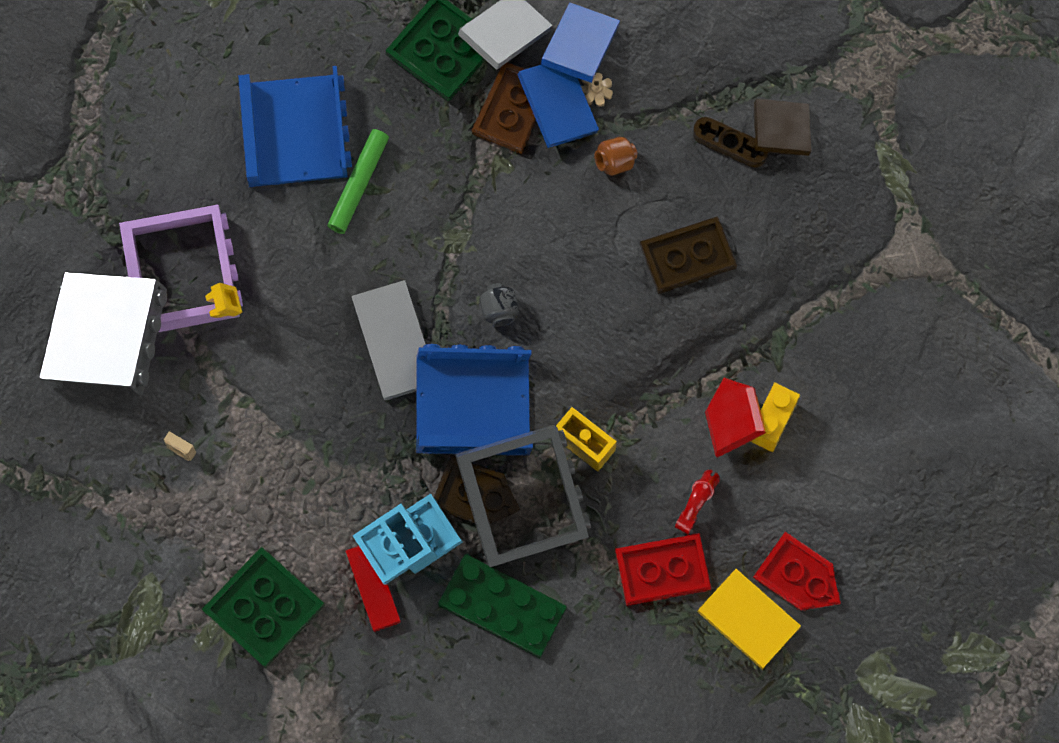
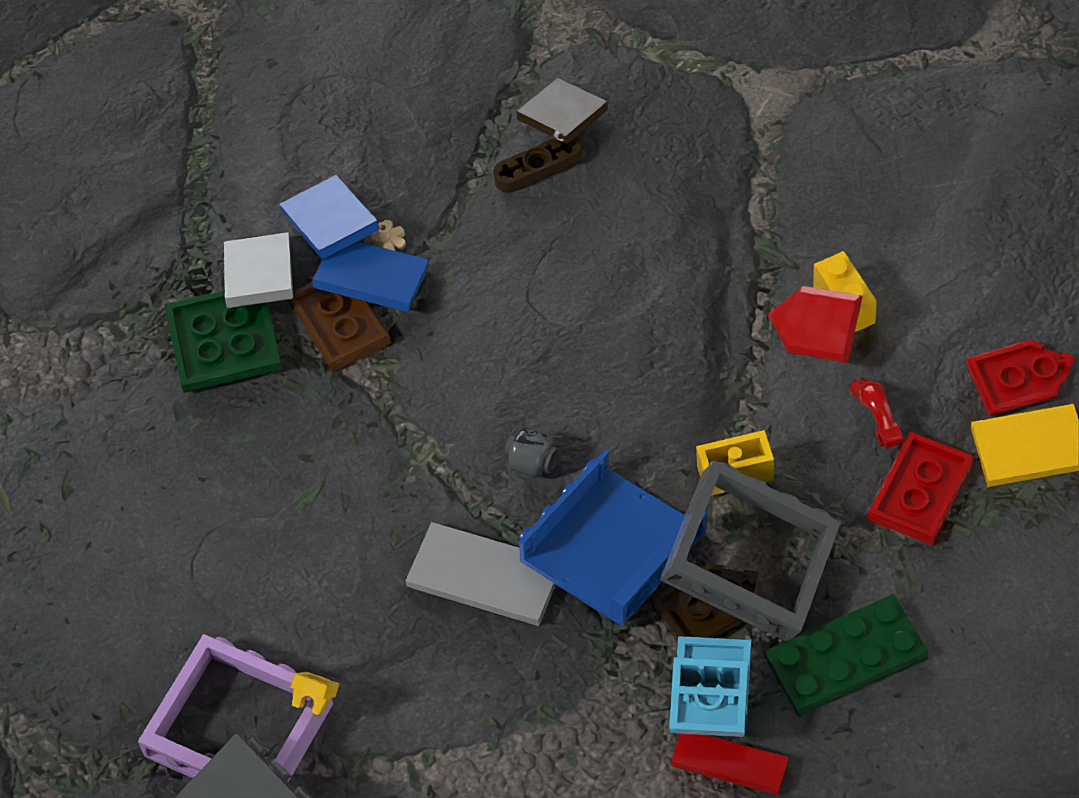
camera: 45 degrees left, 15 degrees down
blue panel [238,66,352,187] -> none
bright green piece [327,129,389,234] -> none
dark orange head [594,137,637,176] -> none
dark brown tile [640,216,737,294] -> none

